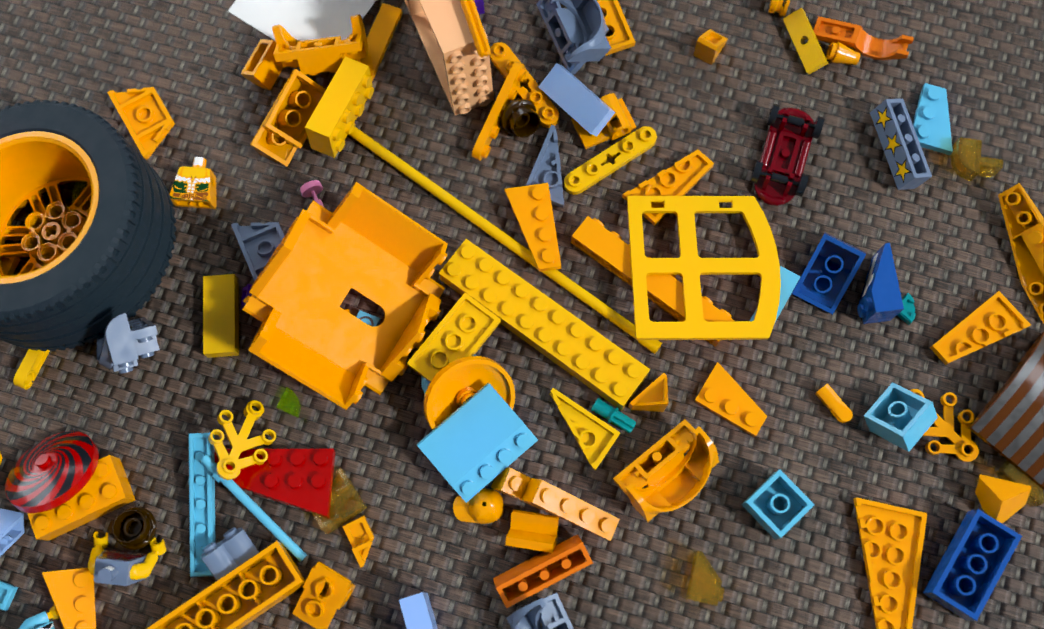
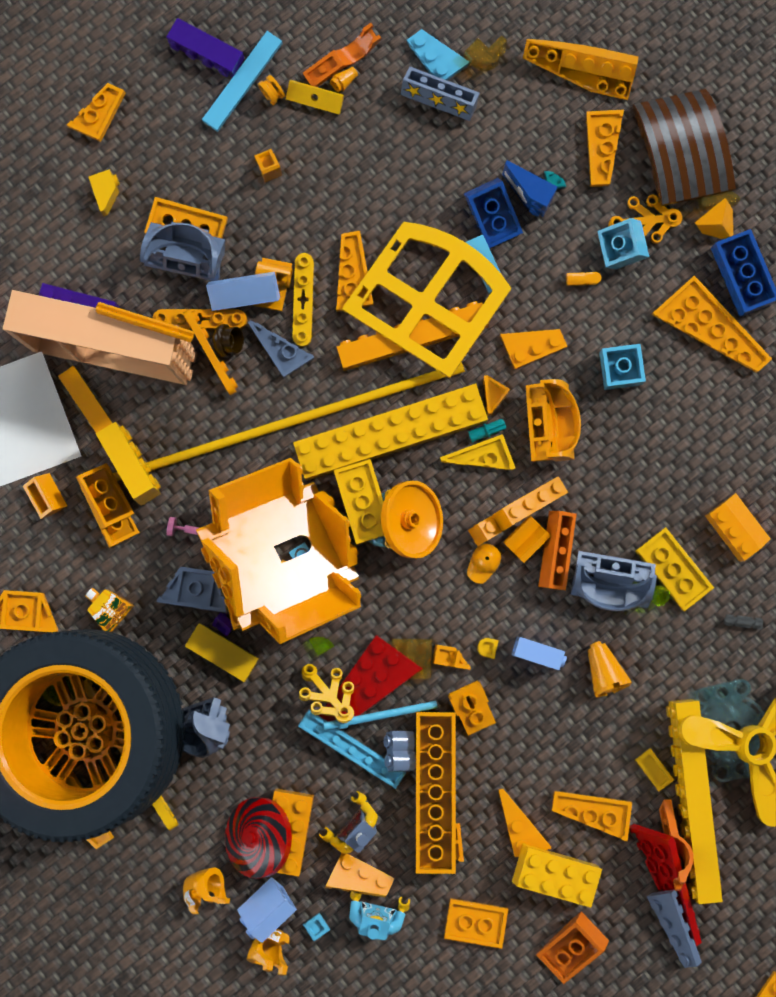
camera: 55 degrees left, 10 degrees up
dark brown piece [112,507,157,550] -> none
light orange piece [272,14,369,76] -> none
medium azure slope [416,382,538,503] -> none
light orange wing [504,183,561,272] -> none
clear yellow slope [686,550,724,606] -> none
dark red piece [750,103,825,206] -> none
none -> yellow tile [477,638,499,659]

